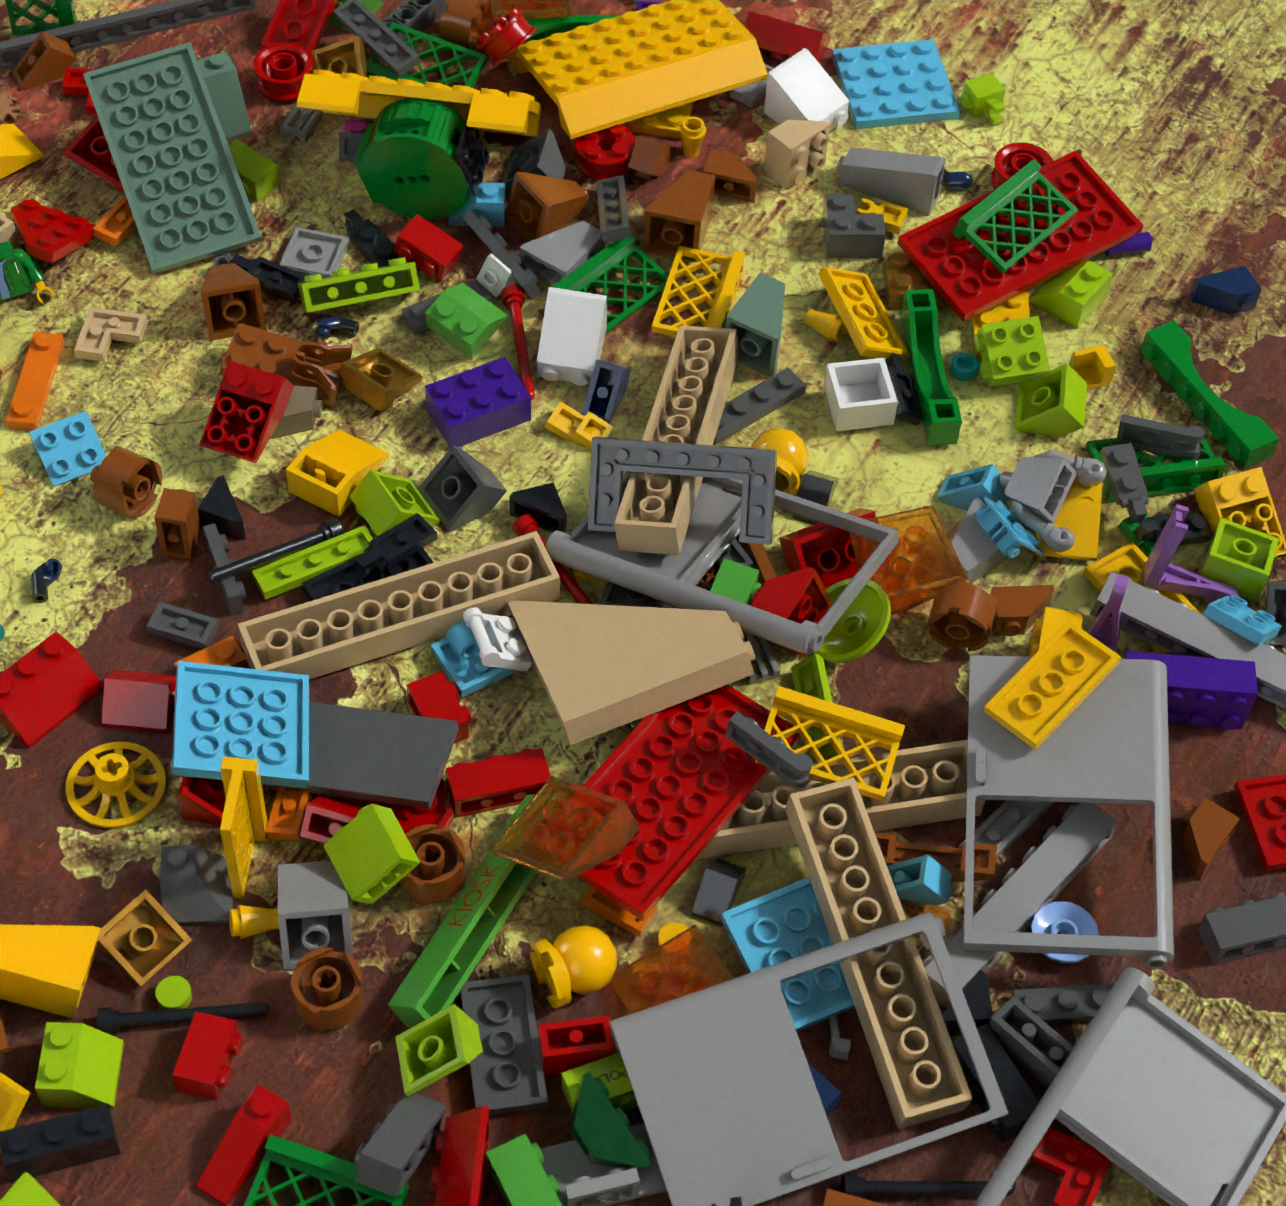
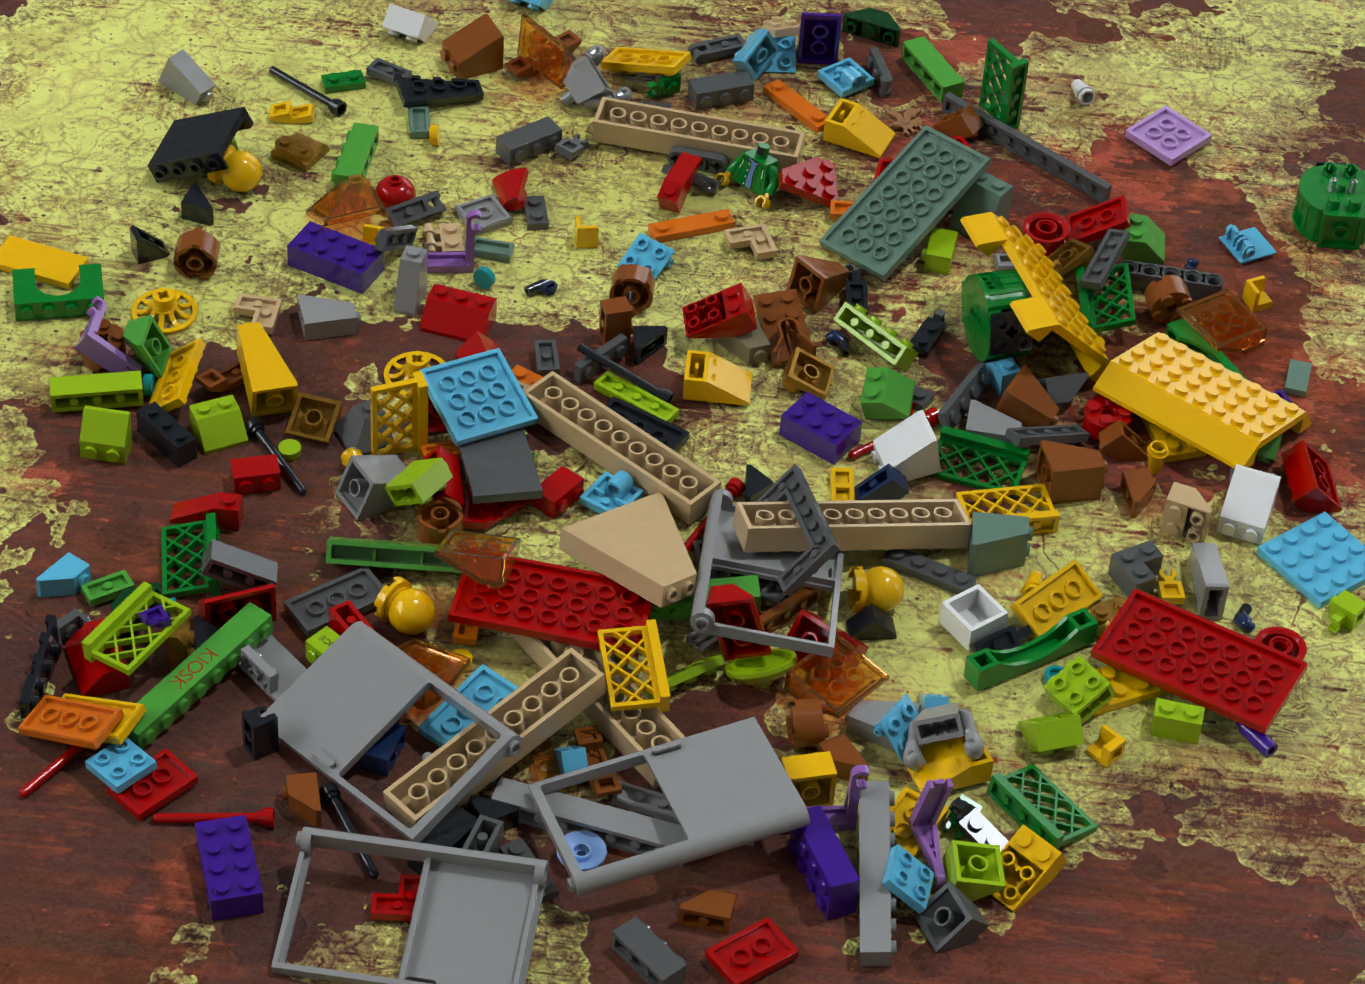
camera: 65 degrees right, 10 degrees down
light grey tile [279,227,350,279] -> none
dark orange brick [291,947,364,1032] -> none
lime slope [349,470,440,537] -> none
black hinge [355,513,437,578] -> none
red brick [394,214,464,282] -> none
lime slope [395,1004,483,1097] -> none
dark grey slope [418,445,507,531] -> none
red brick [446,748,552,818] -> none
white plate [463,607,533,672] -> none
red wheel [476,7,537,66] -> none
white bracket [476,254,516,298] -> none
dark green slope [570,1071,651,1173] -> none
black slope [691,858,747,927] -> none
dark grey plate [725,711,813,788] -> none
green fence [952,159,1078,274] -> none
yellow plate [984,620,1121,751] -> none
dark grey hinge [1101,443,1149,523] -> none
dark grey plate [1116,414,1205,460] -> none
green arch [1140,320,1279,469] -> none
dark blue slope [1190,266,1261,315] -> none

